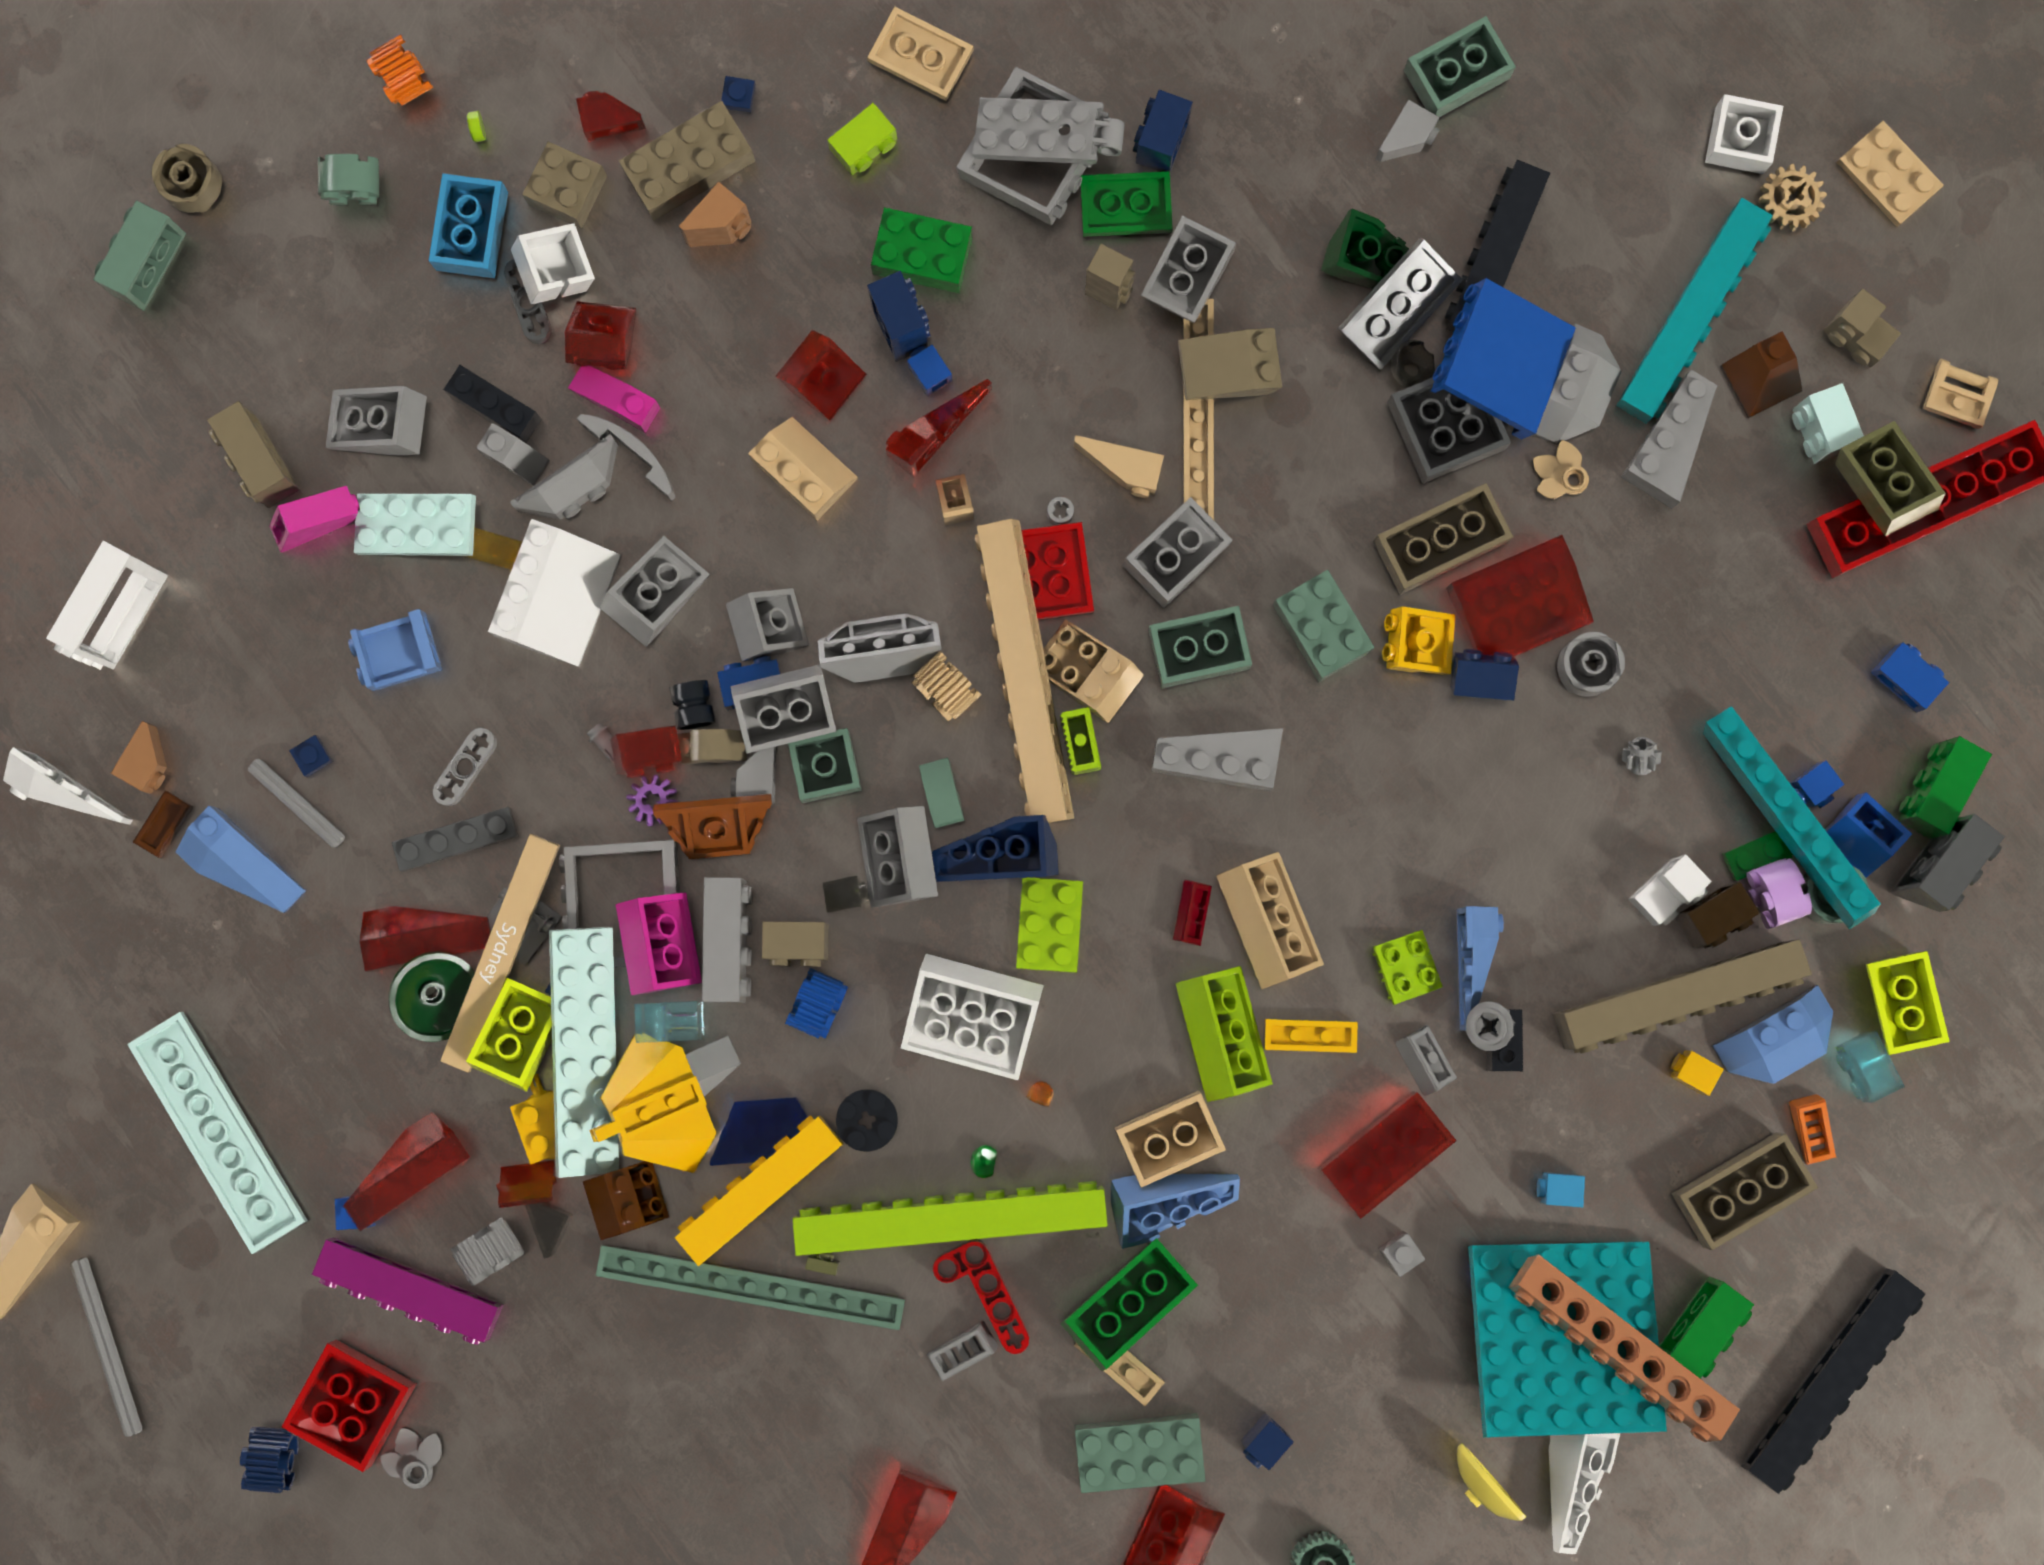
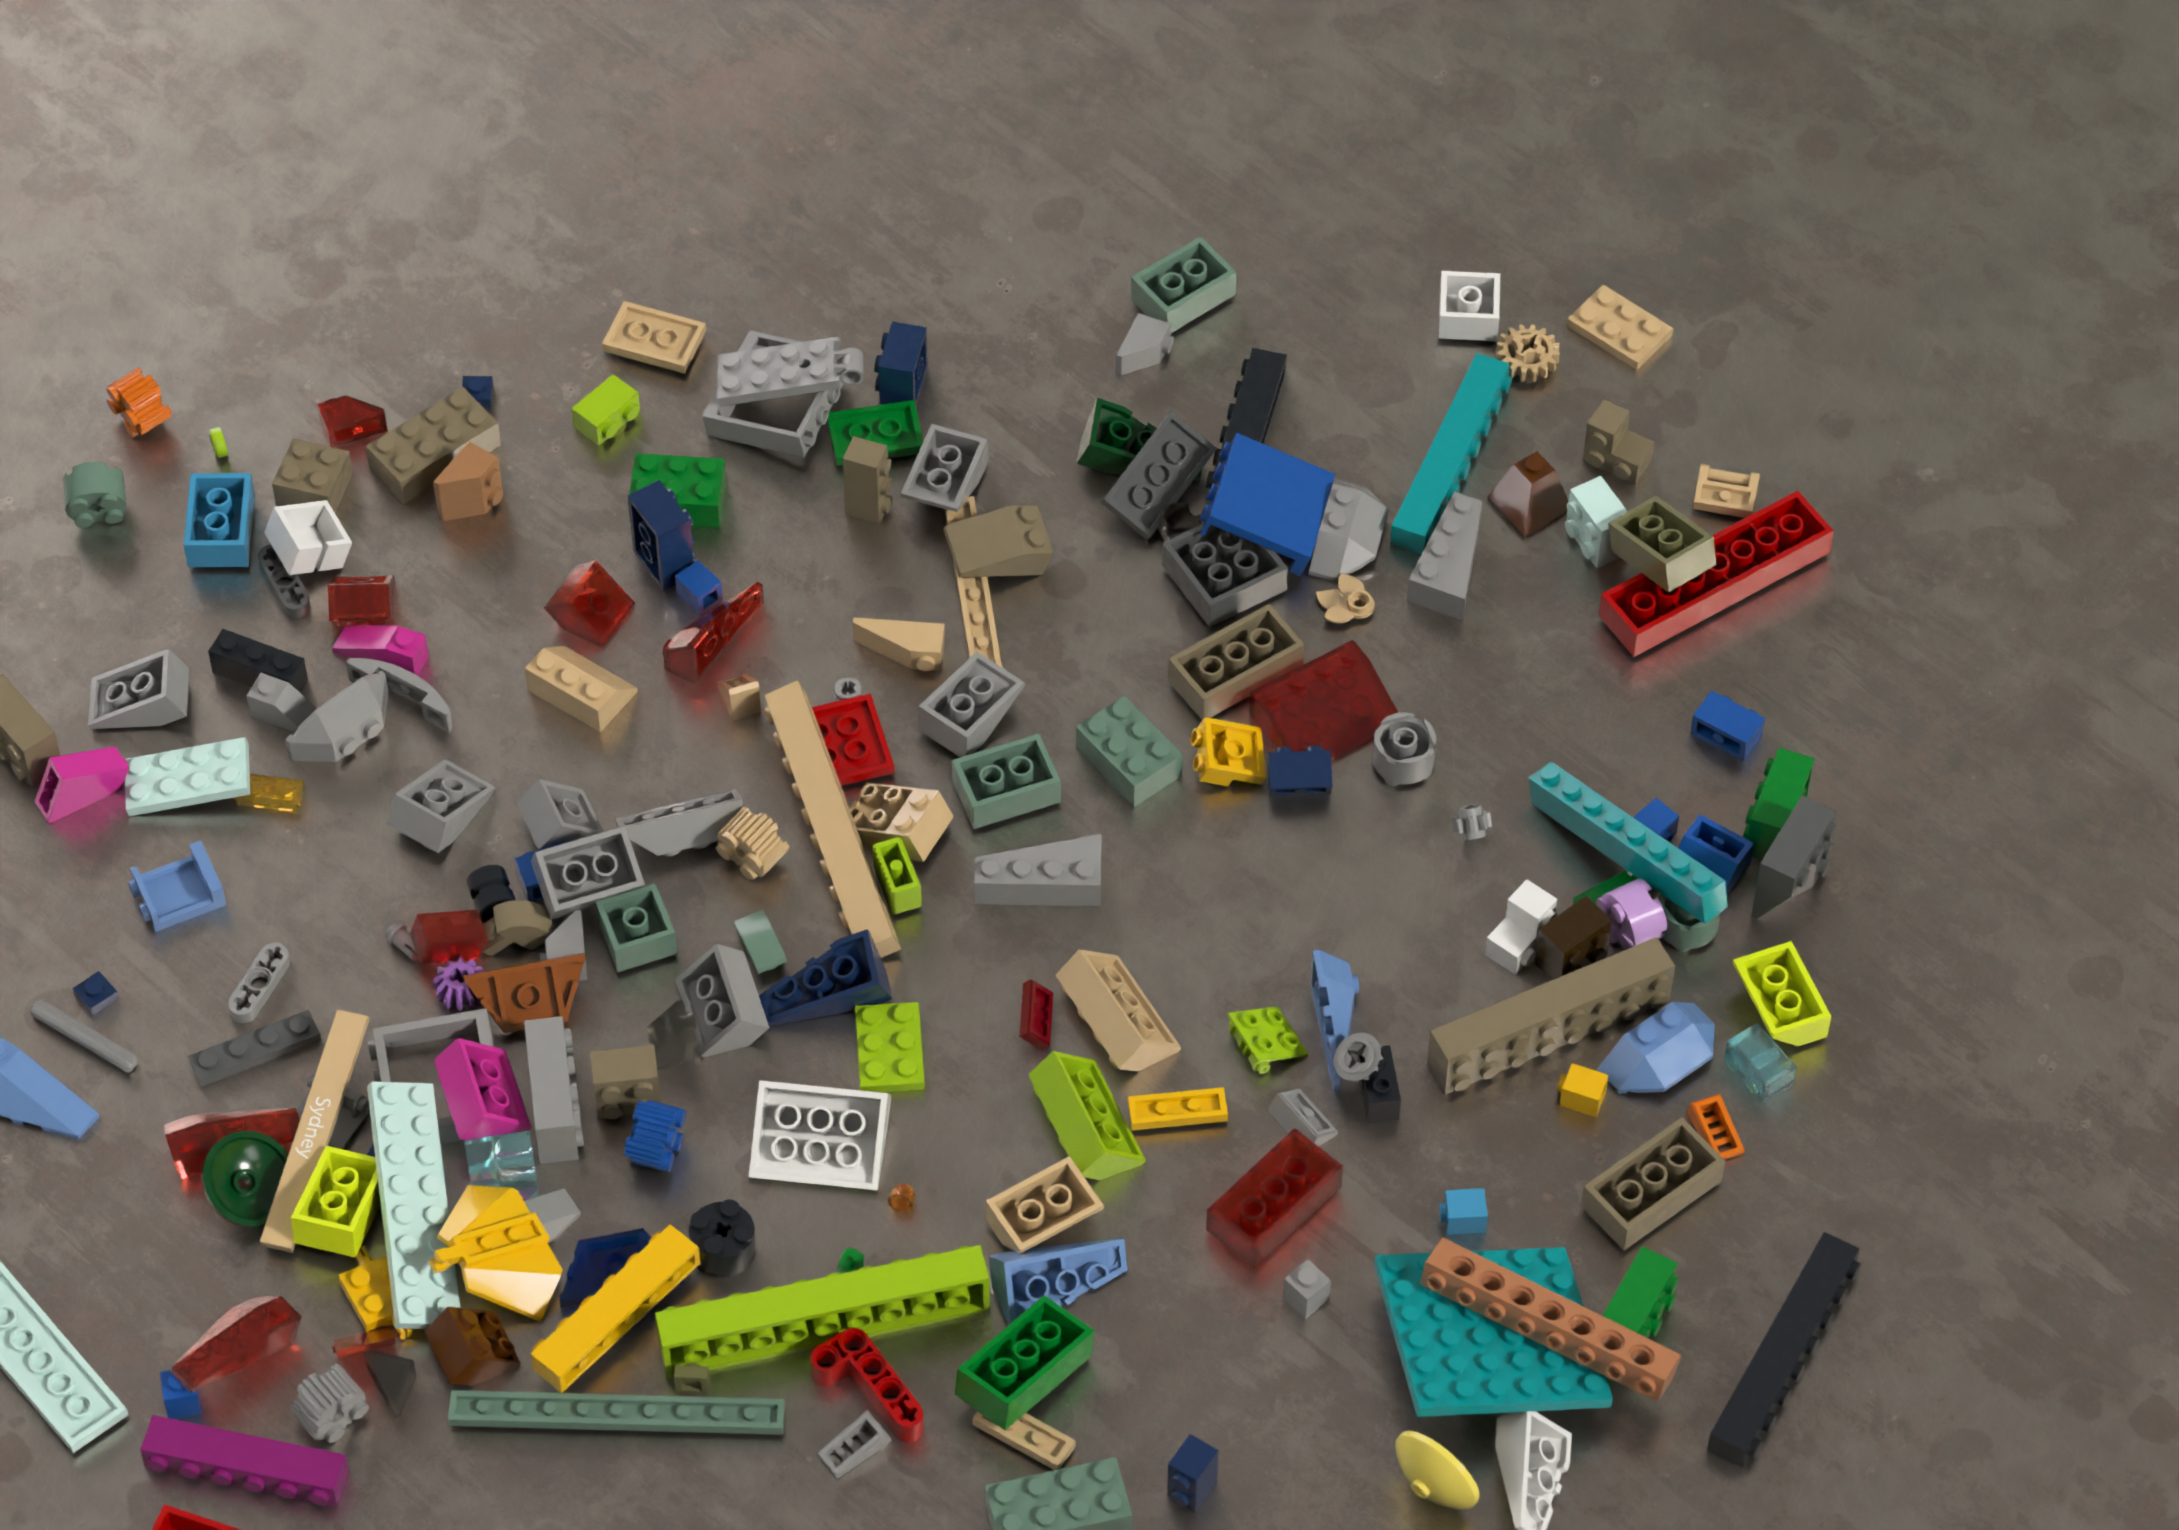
camera: 10 degrees left, 30 degrees down
white slope [488,519,622,667] -> none

